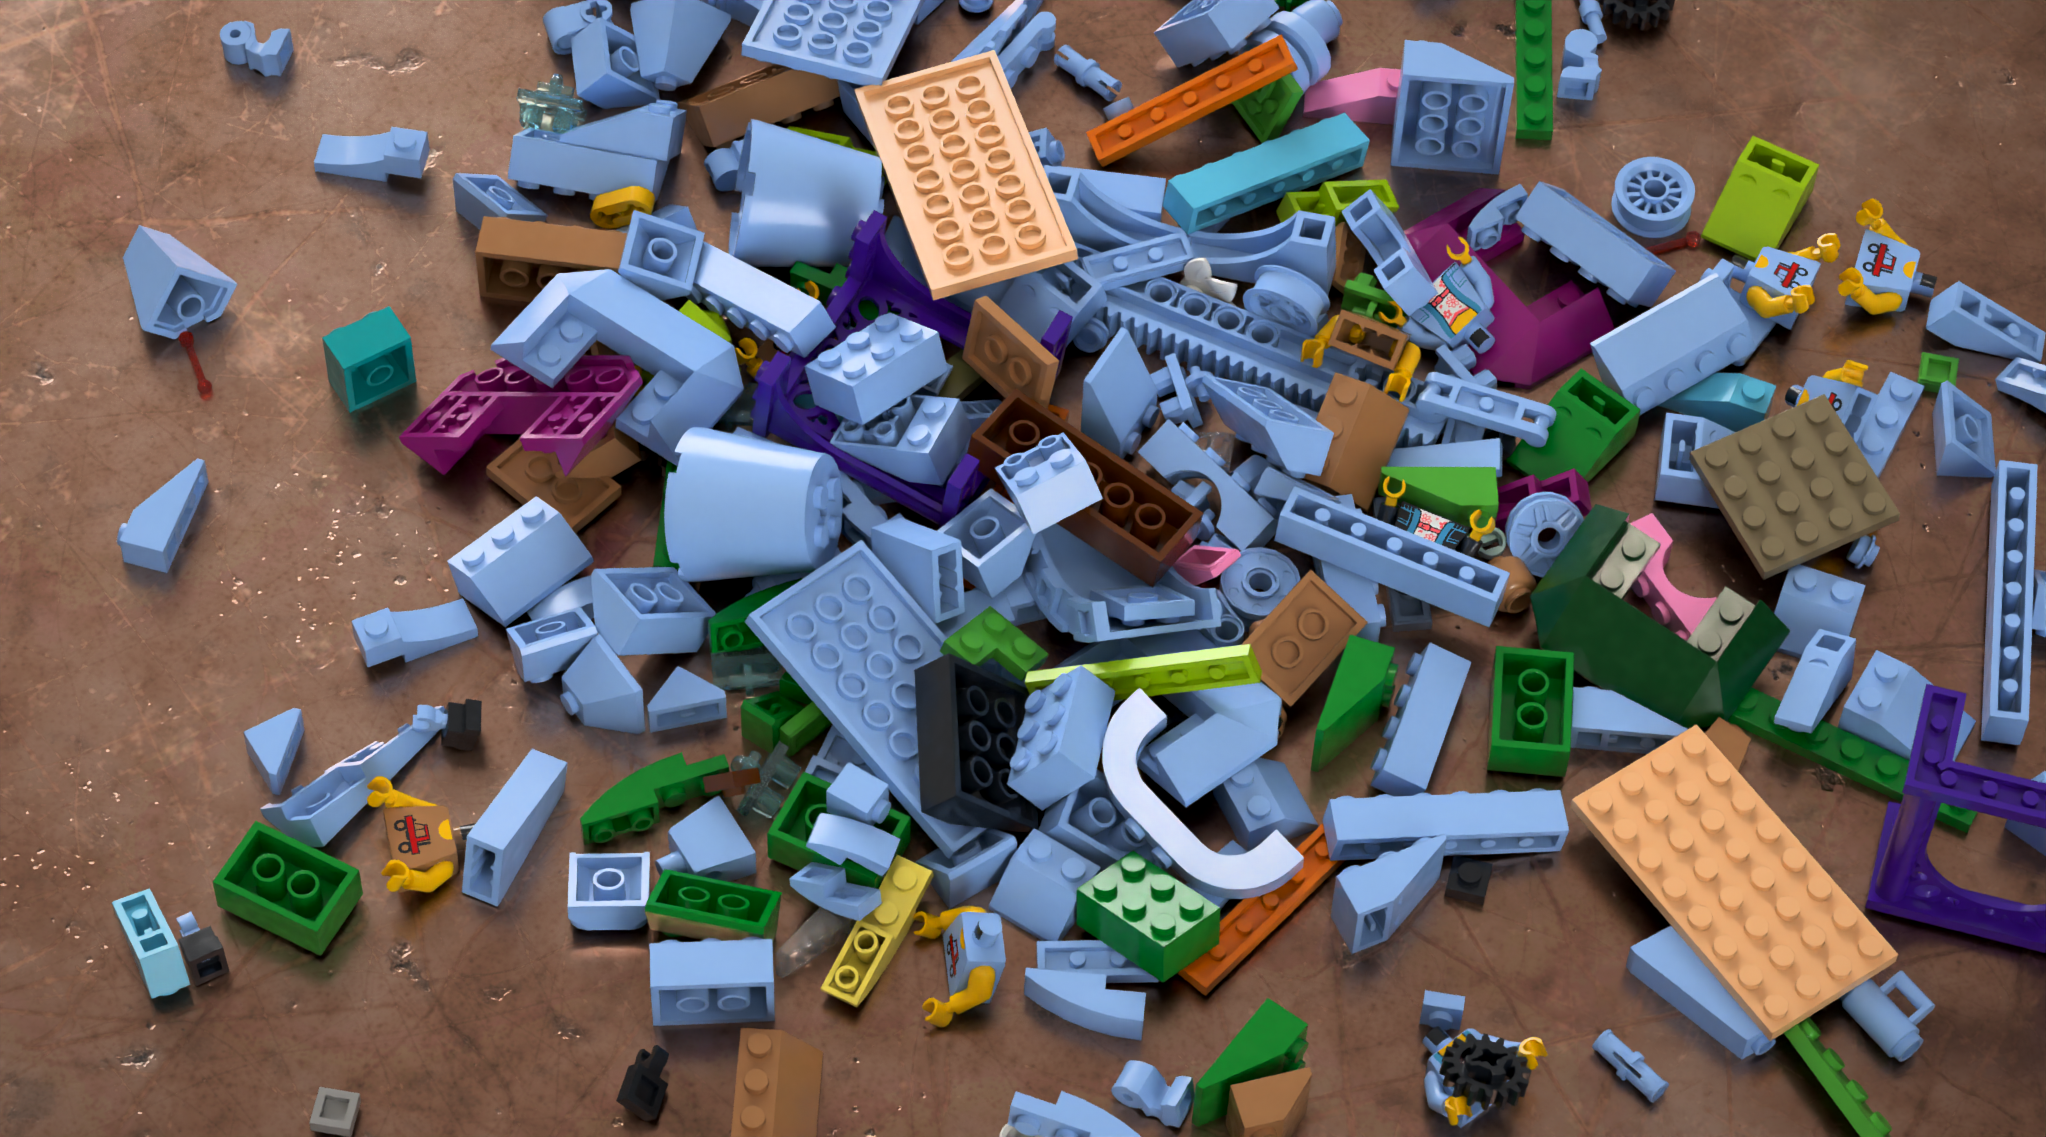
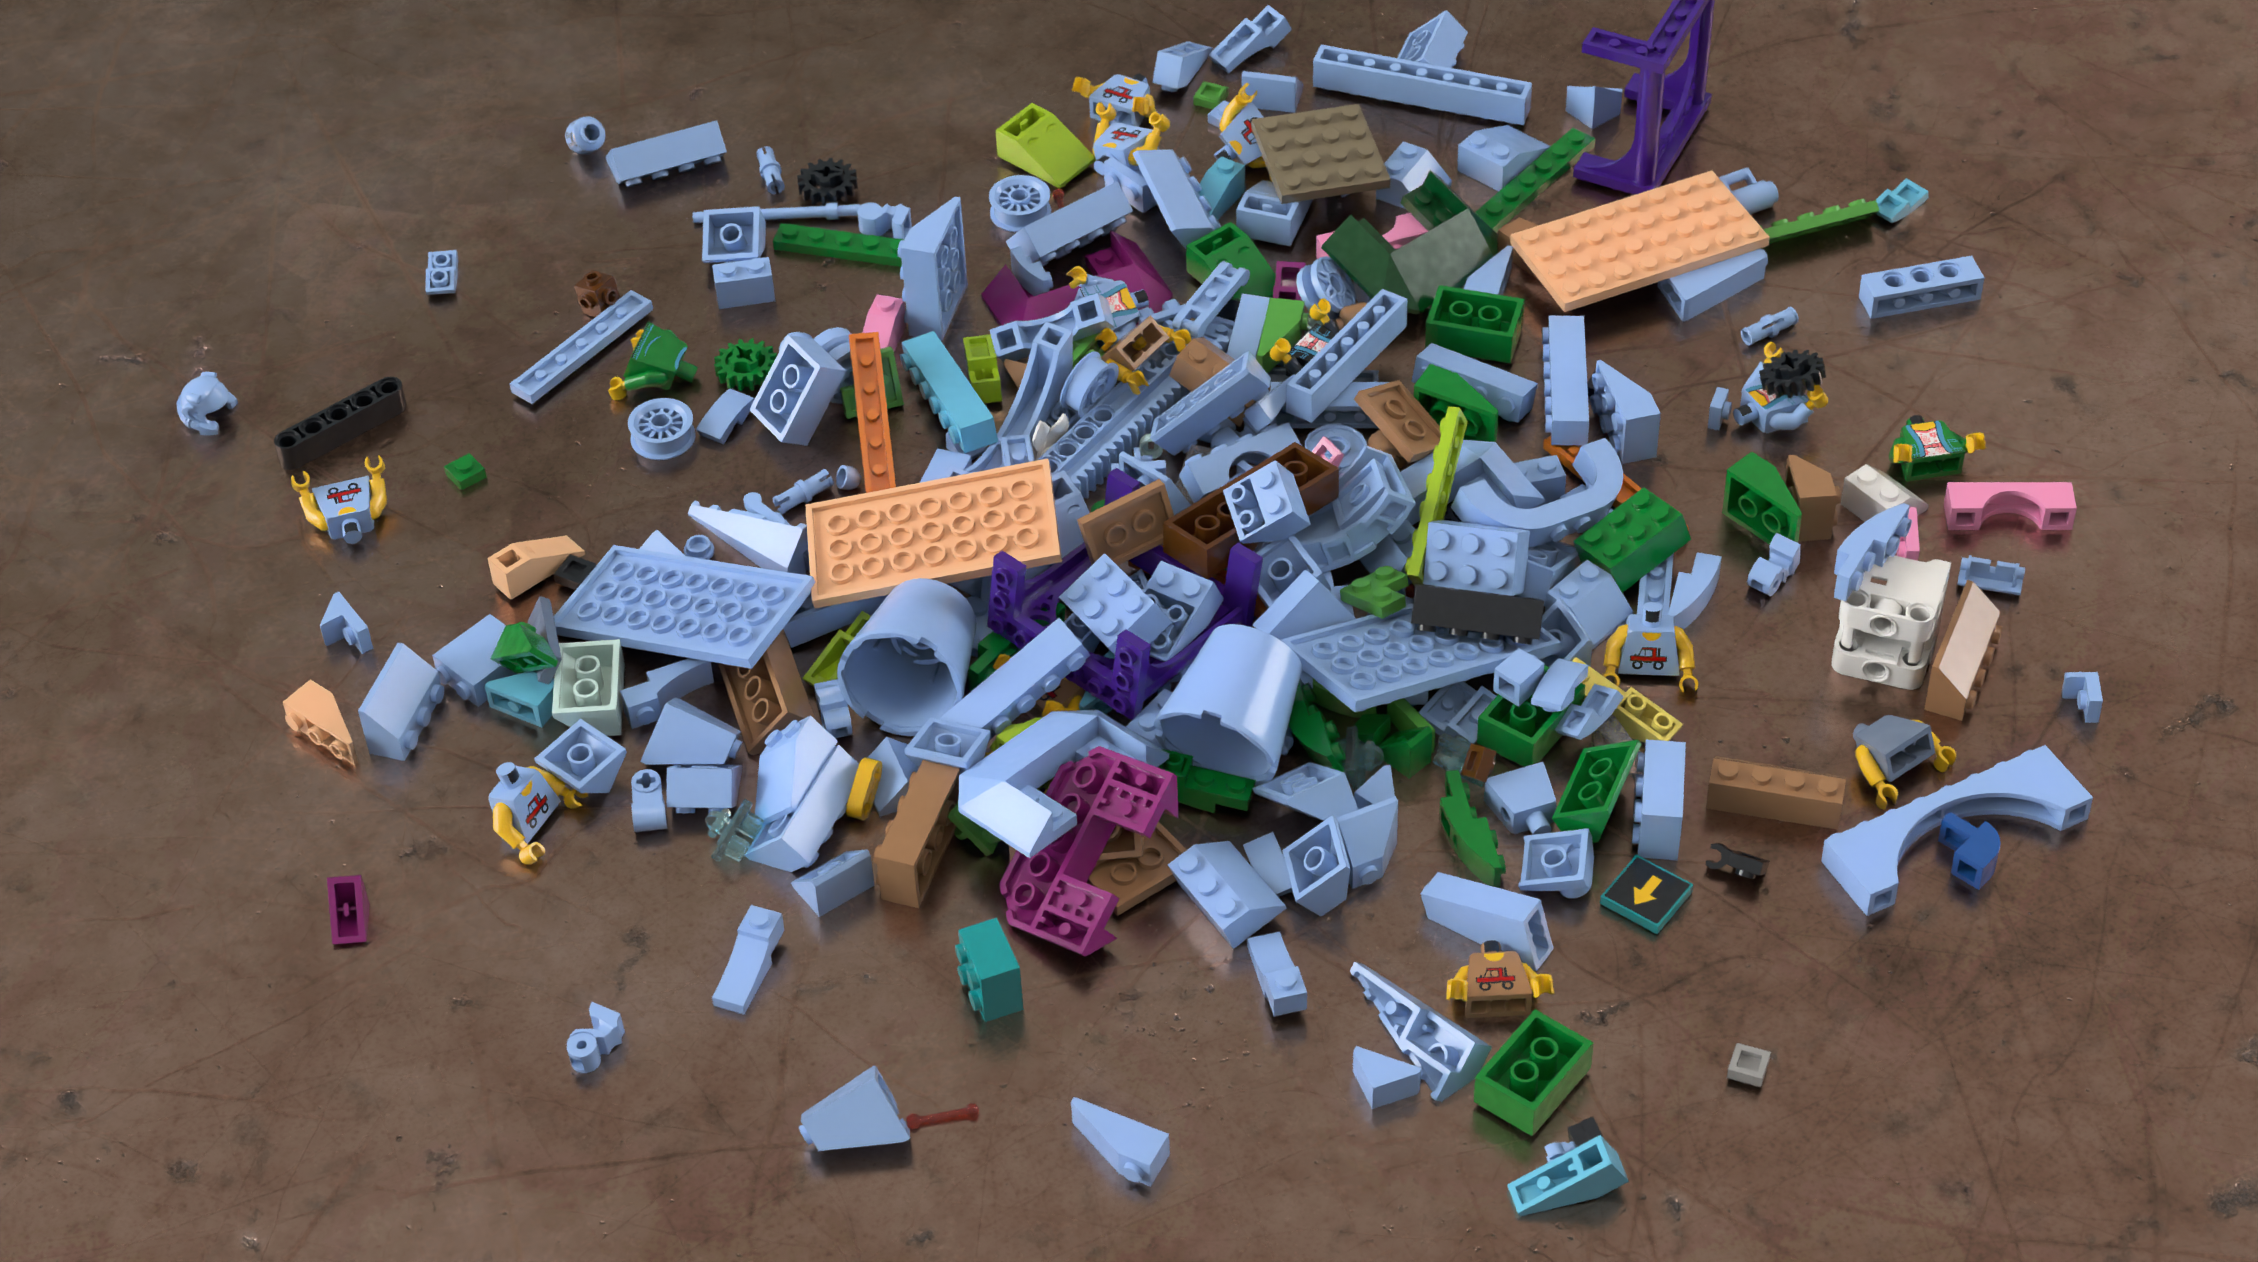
camera: 75 degrees left, 10 degrees down
black piece [412,699,482,751] -> none
light blue slope [1774,629,1856,733] -> none
none -> black tile [1600,854,1694,934]

